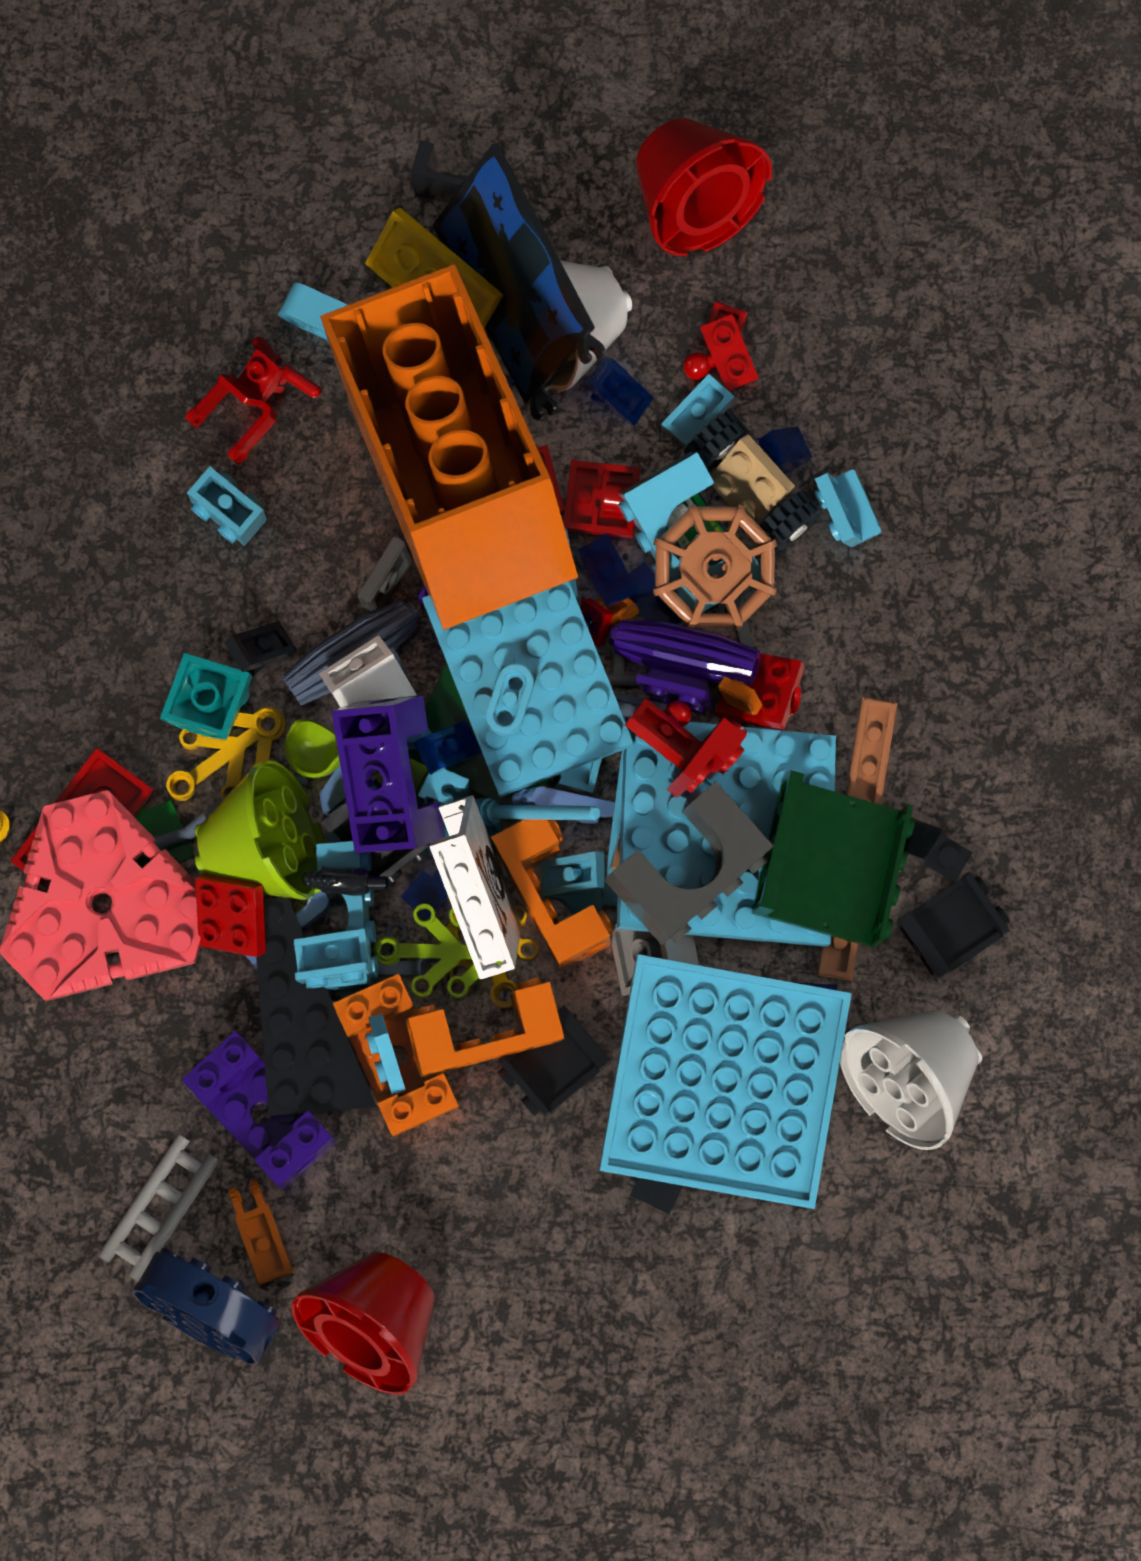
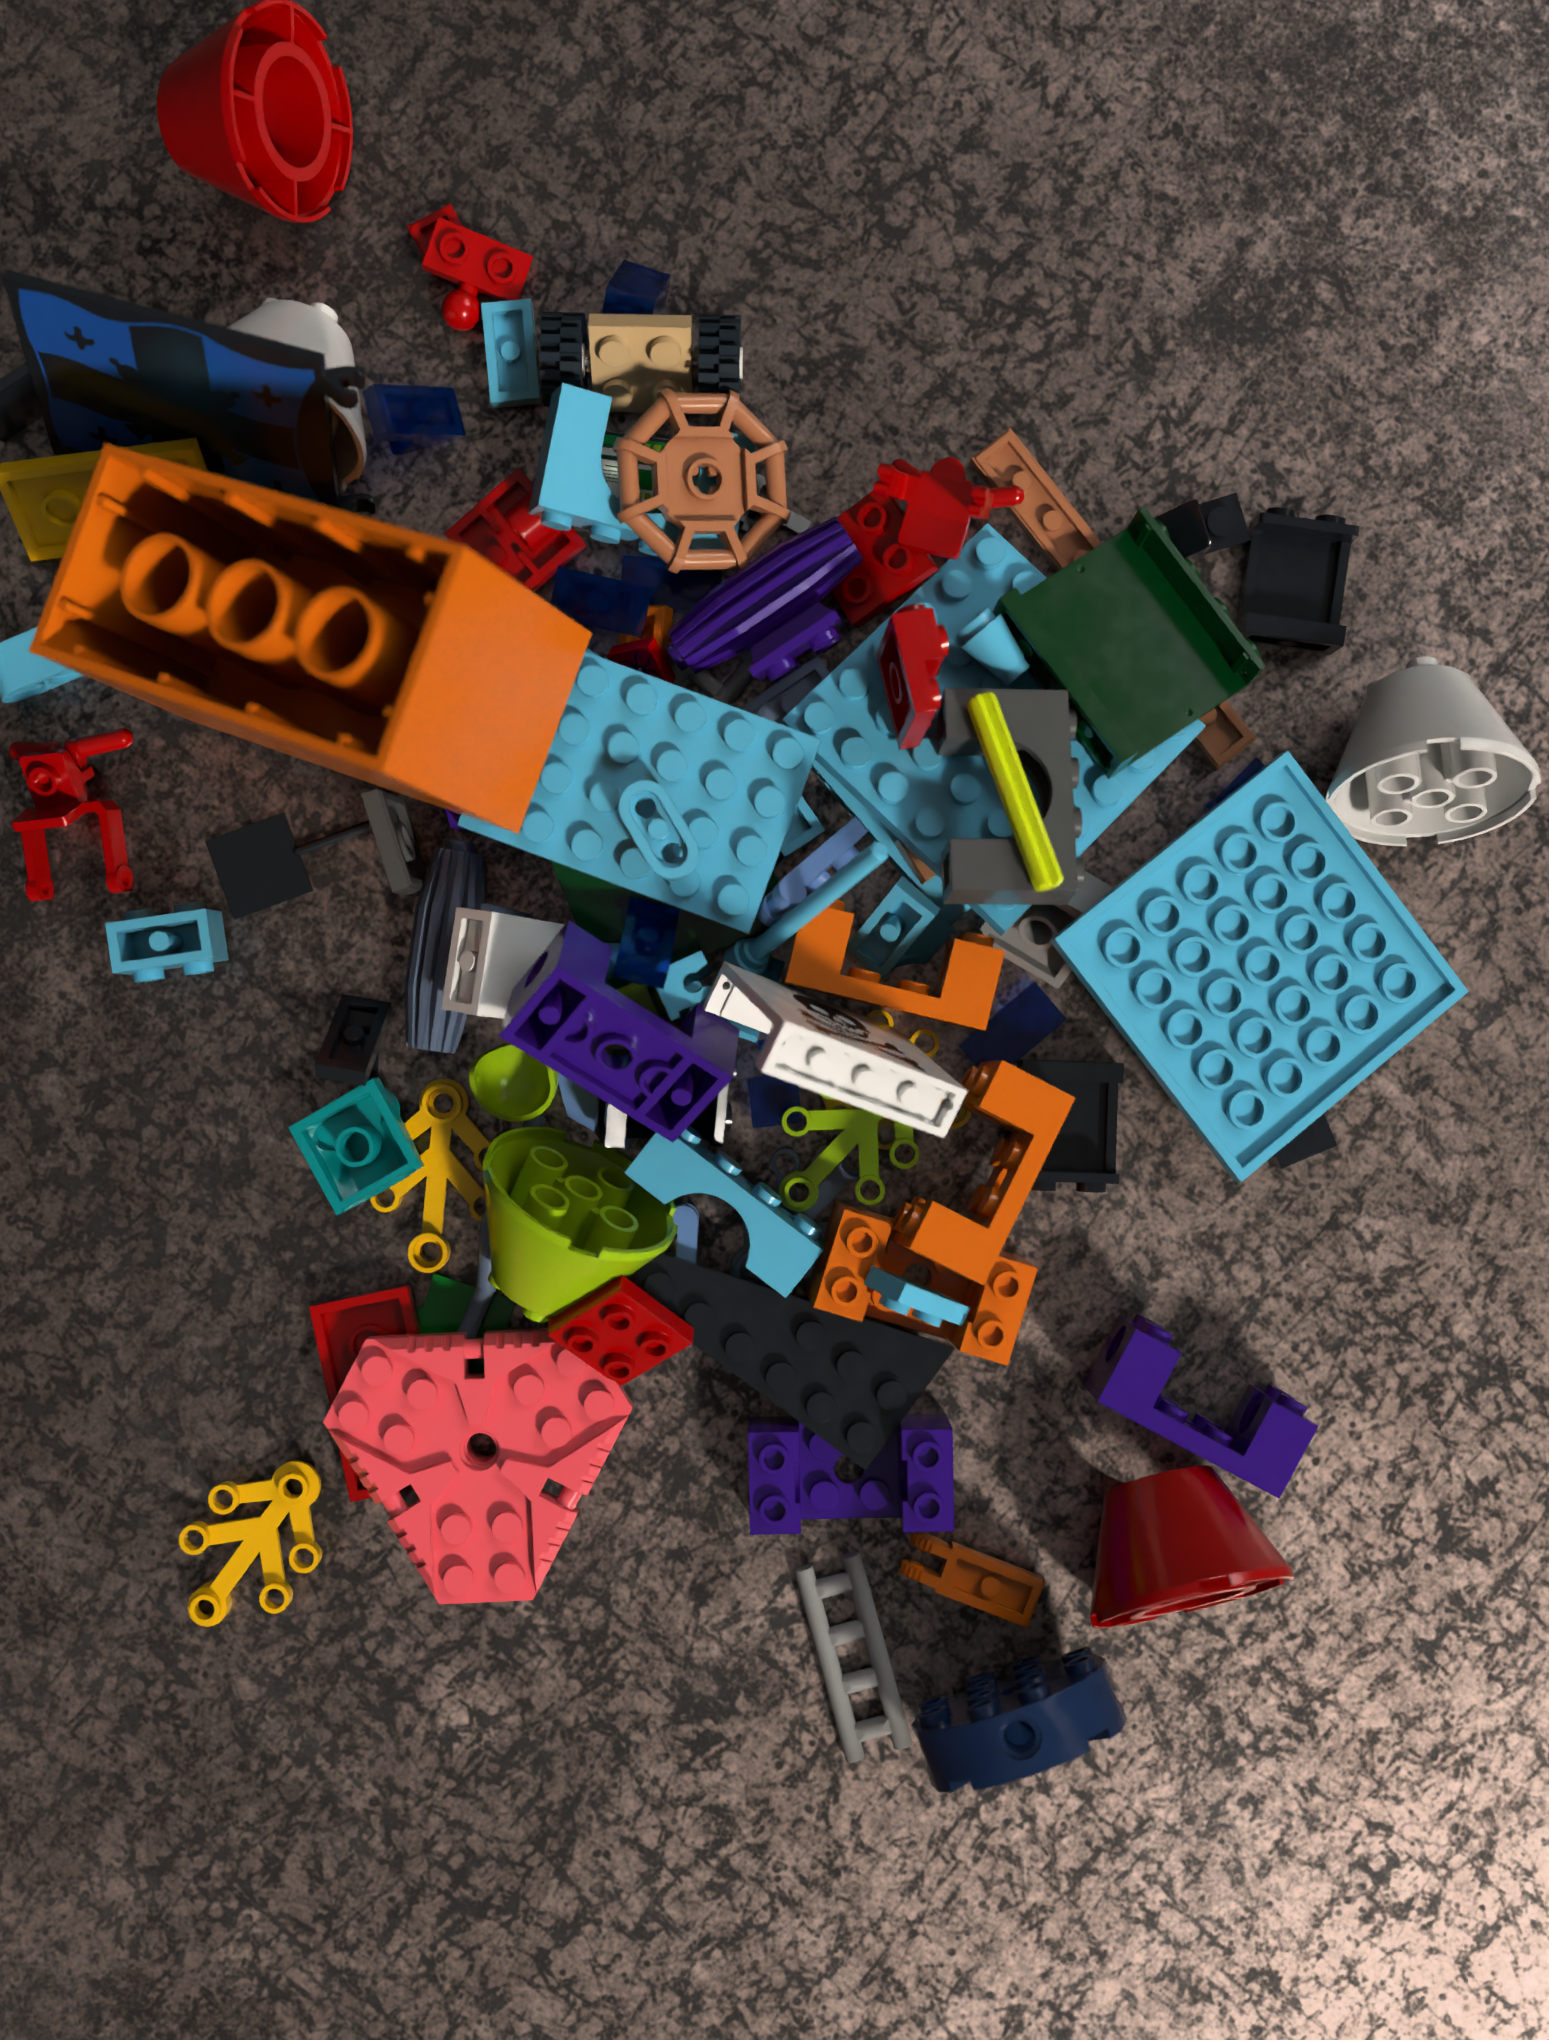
camera: 50 degrees left, 10 degrees up
medium azure bracket [294,928,373,988] -> none
black piece [302,866,388,896] -> none
red plate [625,698,702,770] -> none
orange tile [718,676,762,715] -> none
medium azure bracket [814,470,882,548] -> none
none -> black piece [205,812,372,920]
none -> red piece [873,457,1025,560]
none -> medium azure cone [957,607,1030,686]
none -> clear blue plate [957,981,1067,1068]
none -> neon yellow axle [967,692,1063,892]
none -> dark purple plate [1082,1314,1318,1499]

